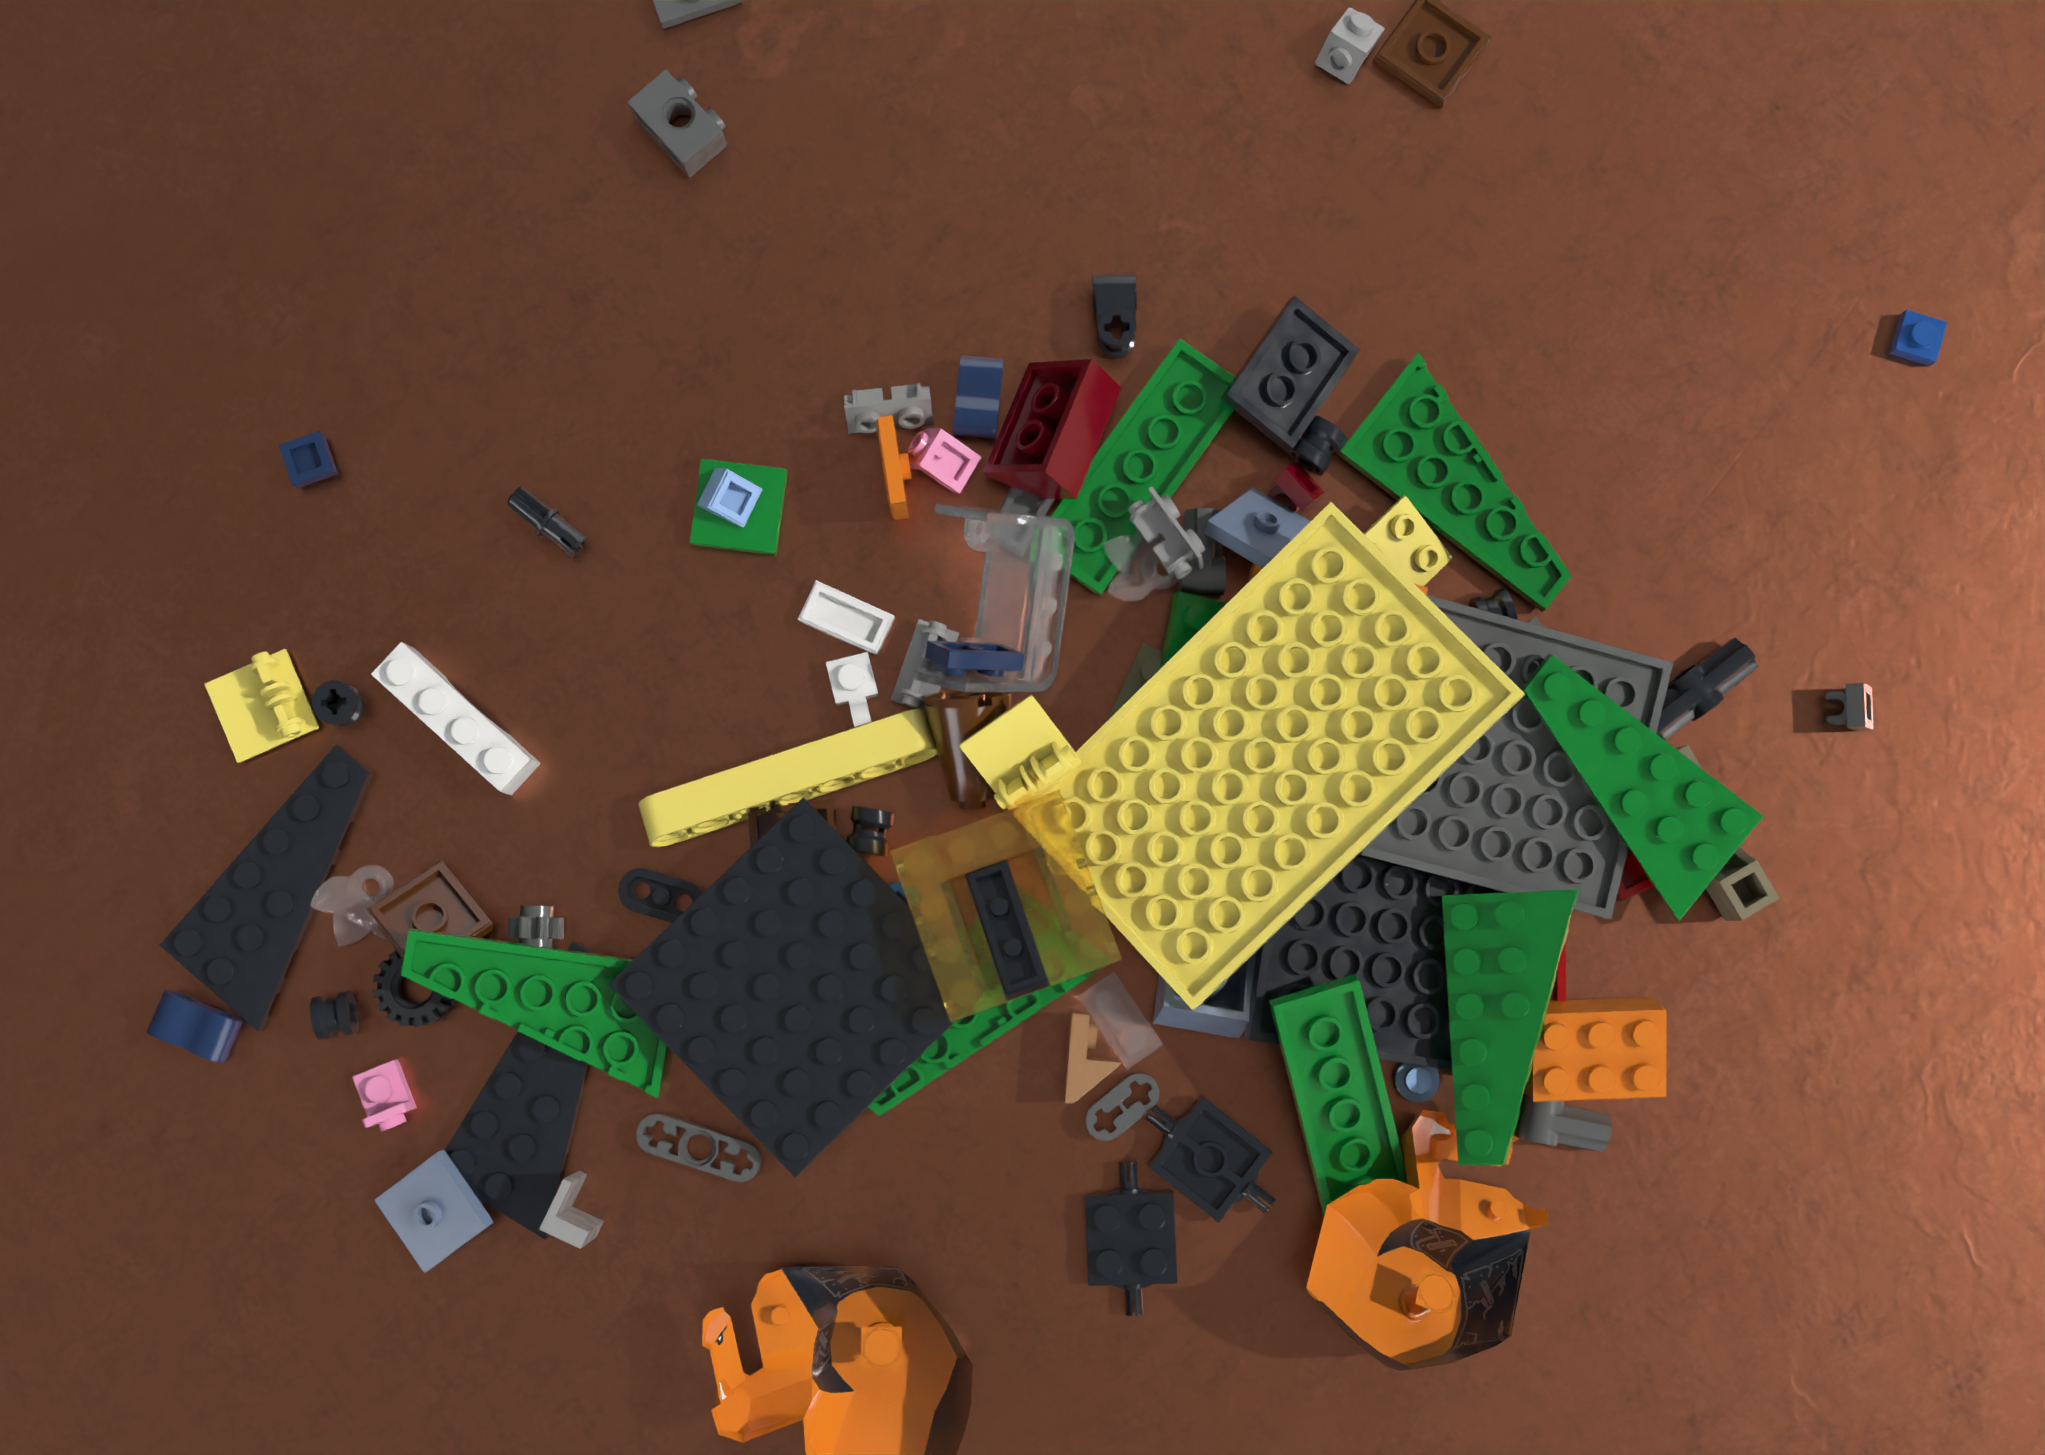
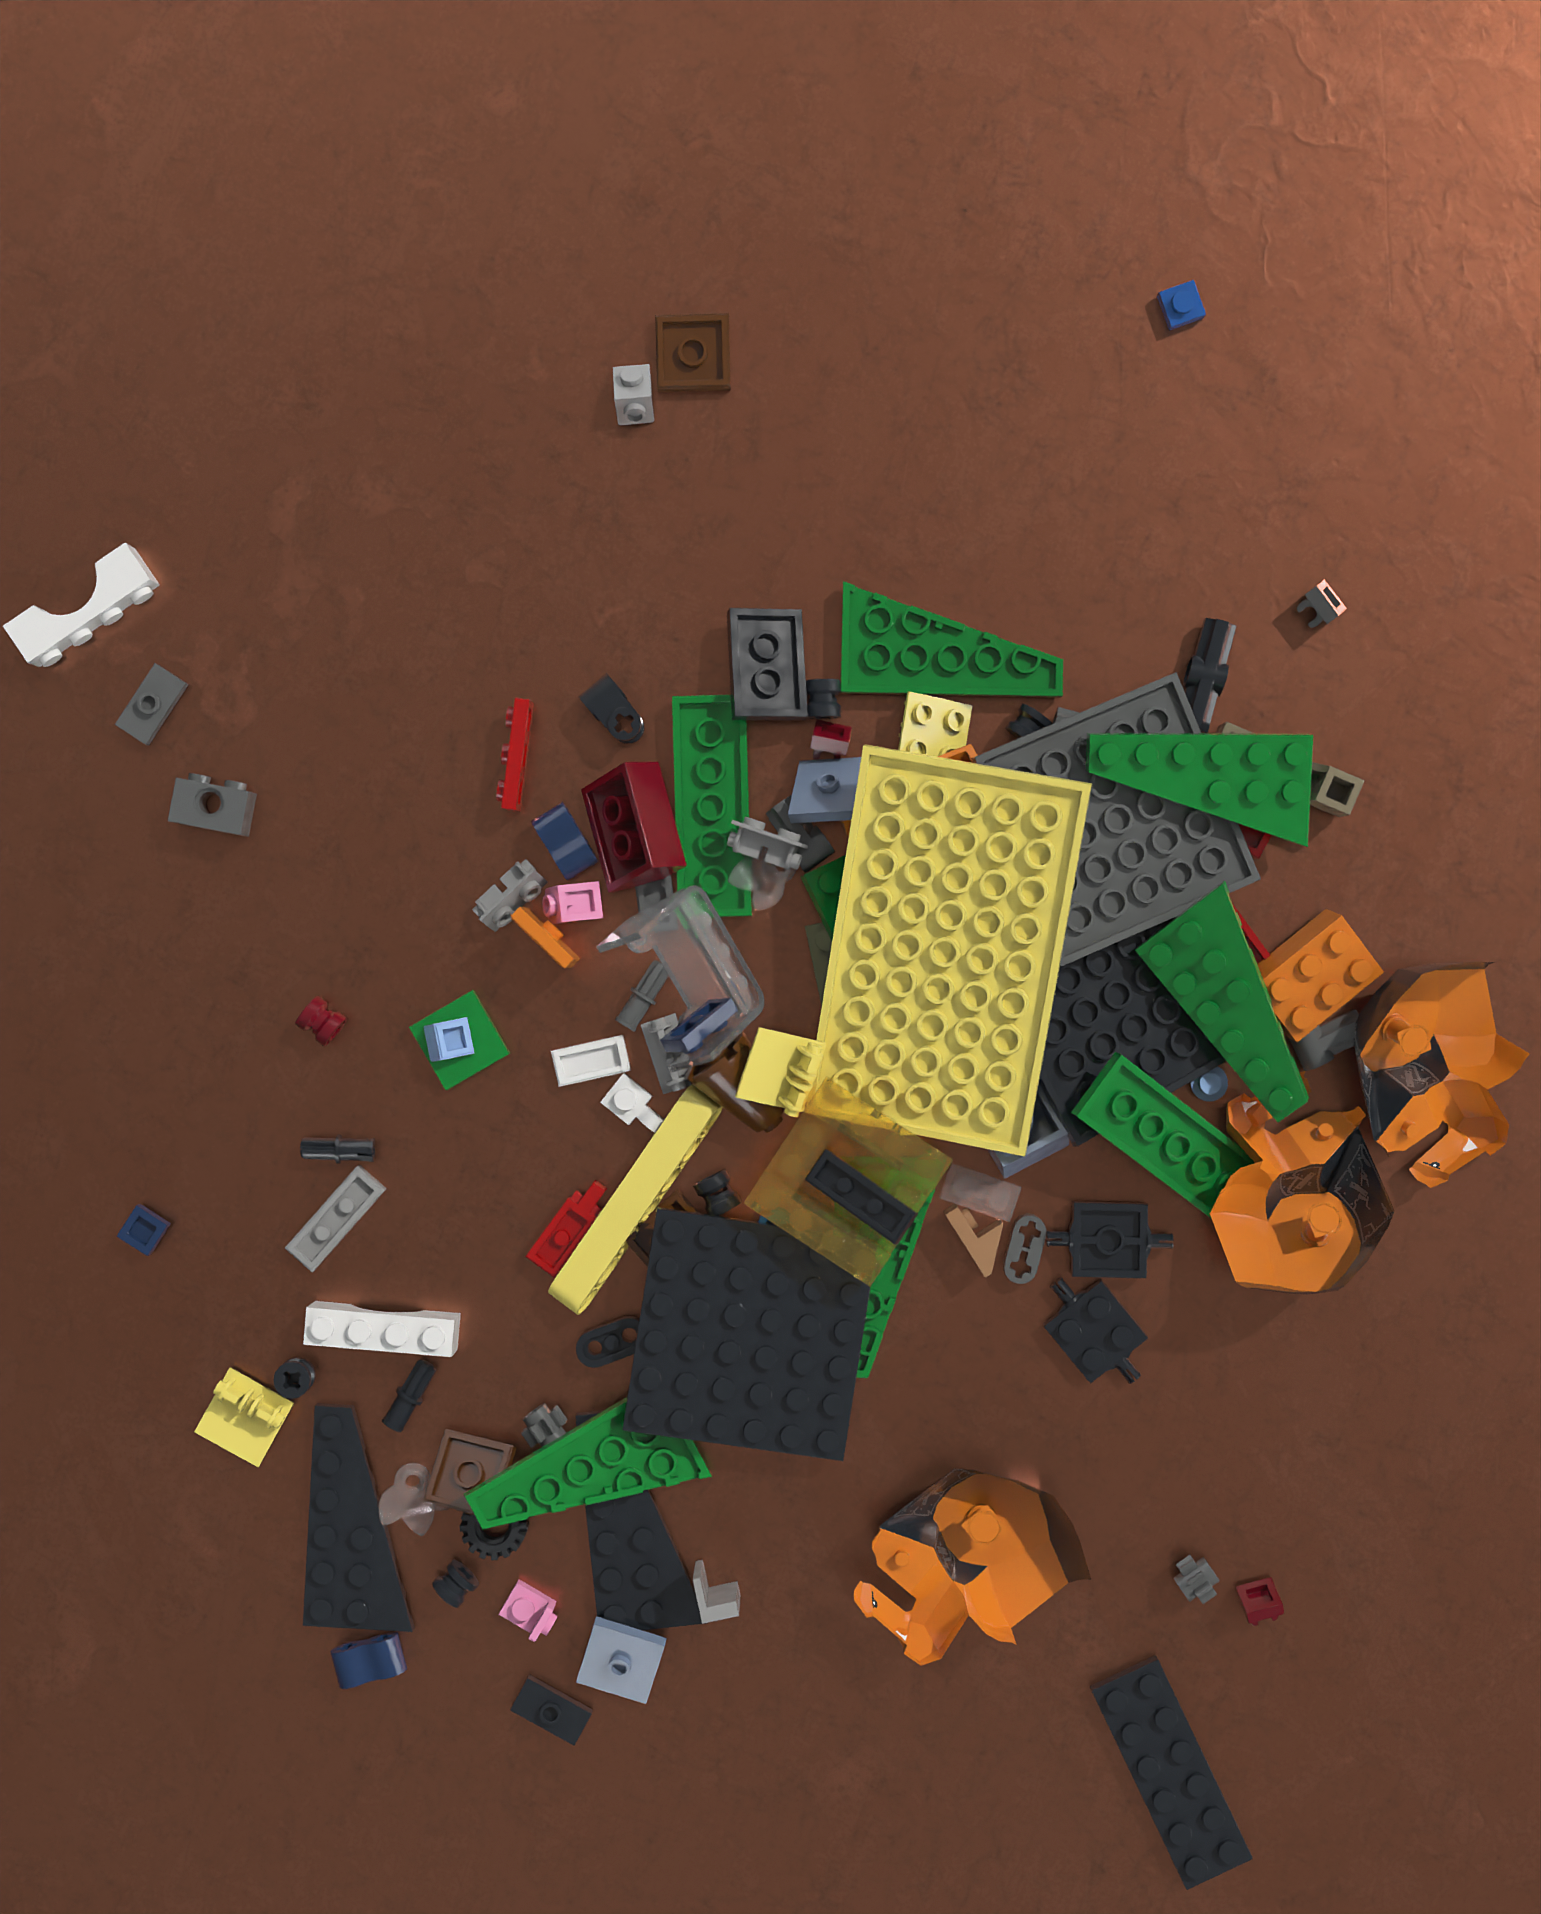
camera: 30 degrees left, 5 degrees up
dark grey beam [636,1112,763,1182] -> none
none -> light grey tile [285,1165,387,1272]
none -> dark red wheel [295,996,348,1047]
none -> black axle [382,1359,436,1432]
none -> red plate [496,698,534,812]
none -> black plate [510,1675,593,1746]
none -> red hinge [525,1180,607,1278]
none -> dark grey axle [615,960,671,1032]
none -> orange piece [1354,962,1530,1188]

